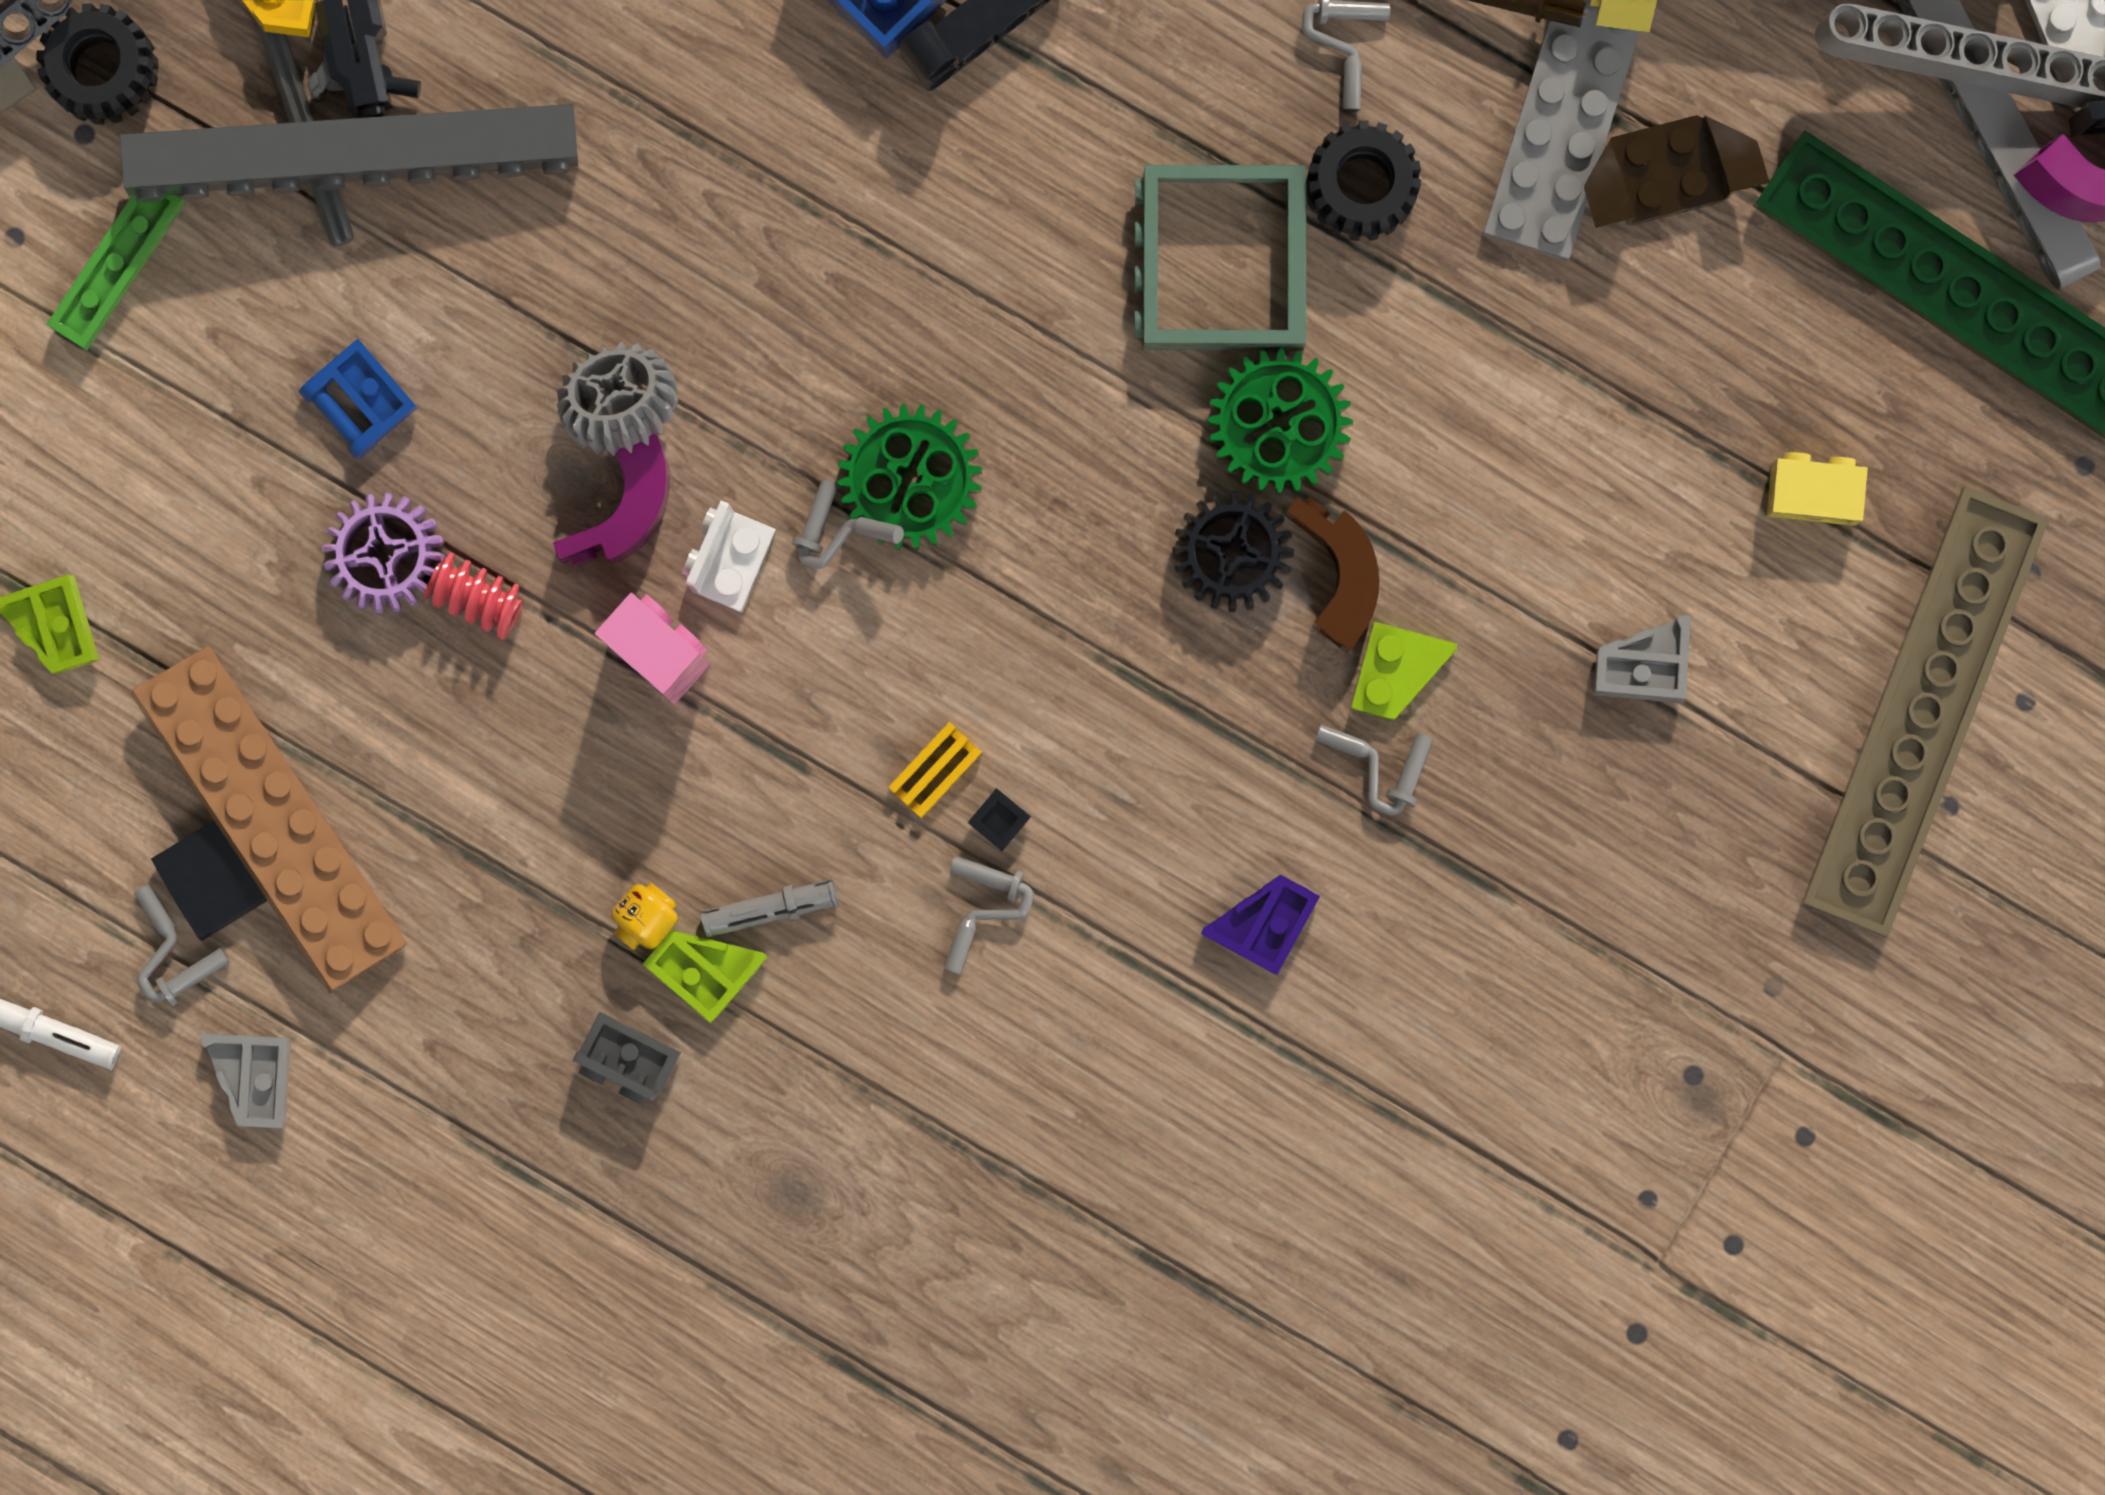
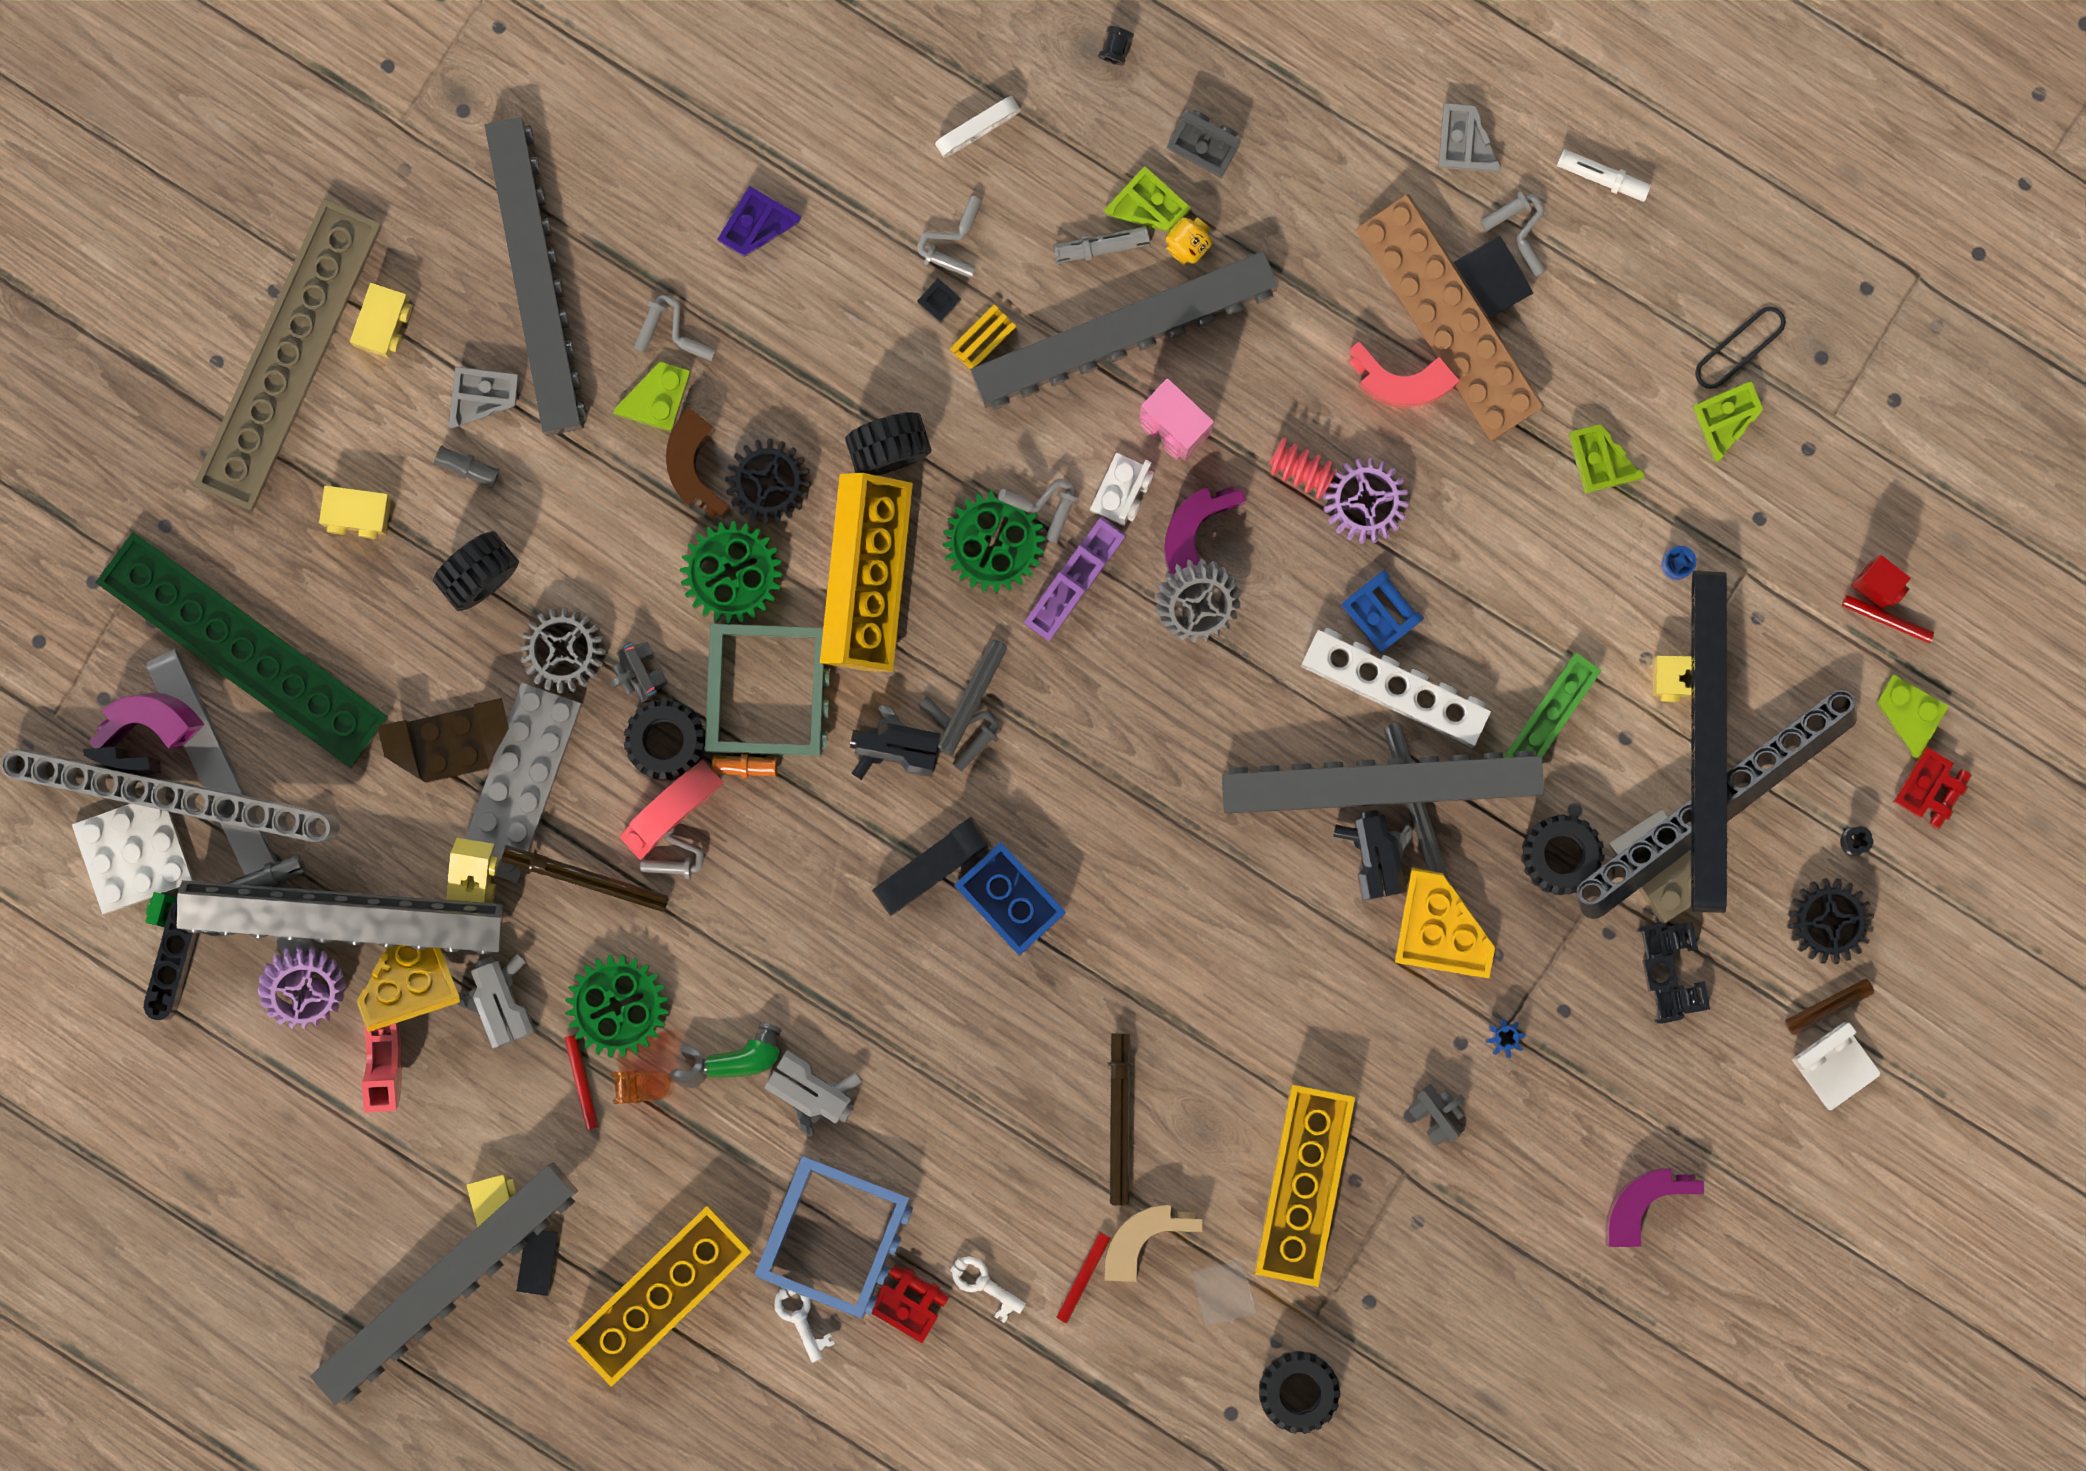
camera: 175 degrees left, 0 degrees up
none -> light yellow brick [350,283,413,358]
none -> dark grey pin [433,445,500,488]
none -> black tyre [433,531,519,611]
none -> dark grey brick [484,117,587,436]
none -> light grey gear [519,607,606,693]
none -> dark grey hips [610,642,668,704]
none -> coral arch [619,760,724,860]
none -> orange pin [712,753,778,779]
none -> yellow brick [820,473,913,672]
none -> black tyre [845,412,932,475]
none -> black piece [850,705,941,781]
none -> dark grey piece [918,696,999,772]
none -> white beam [935,96,1021,158]
none -> dark grey axle [938,639,1007,755]
none -> dark grey brick [970,251,1278,410]
none -> medium lavender slope [1024,517,1127,641]
none -> black bush [1098,26,1134,66]
none -> white brick [1300,628,1491,748]
none -> coral arch [1348,341,1459,408]

